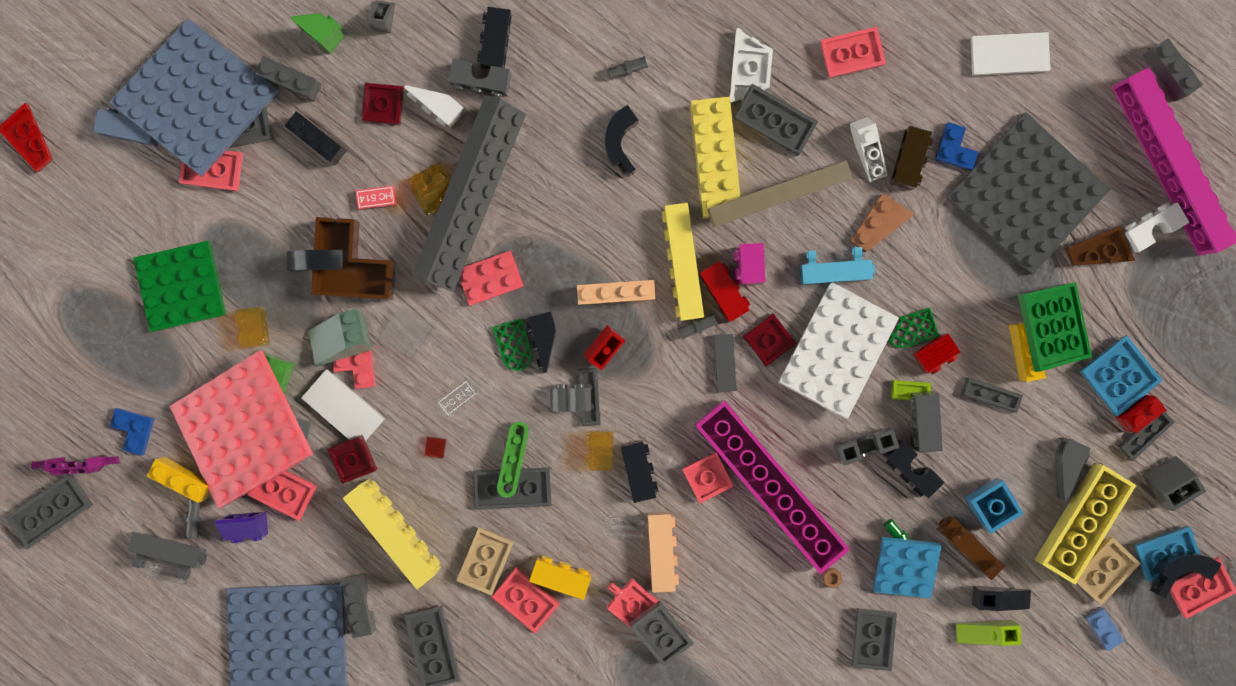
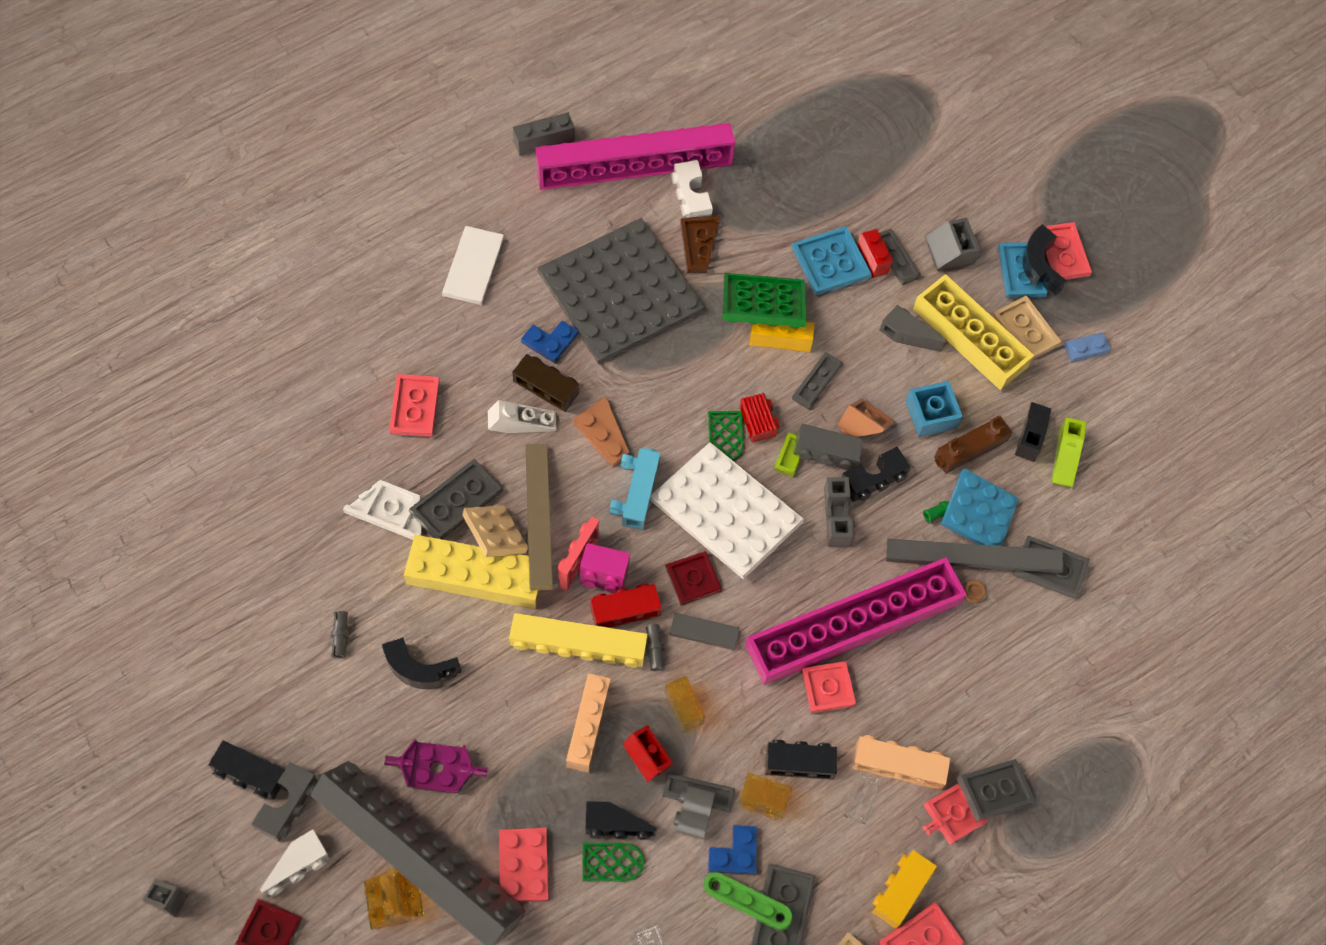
camera: 80 degrees left, 25 degrees down
none -> magenta plate [384,739,488,793]
none -> tan plate [462,505,528,557]
none -> coral plate [557,517,599,591]
none -> clear yellow brick [664,676,705,733]
none -> blue plate [708,825,757,875]
none -> nougat slope [837,398,896,437]
none -> dark grey tile [886,539,1063,573]

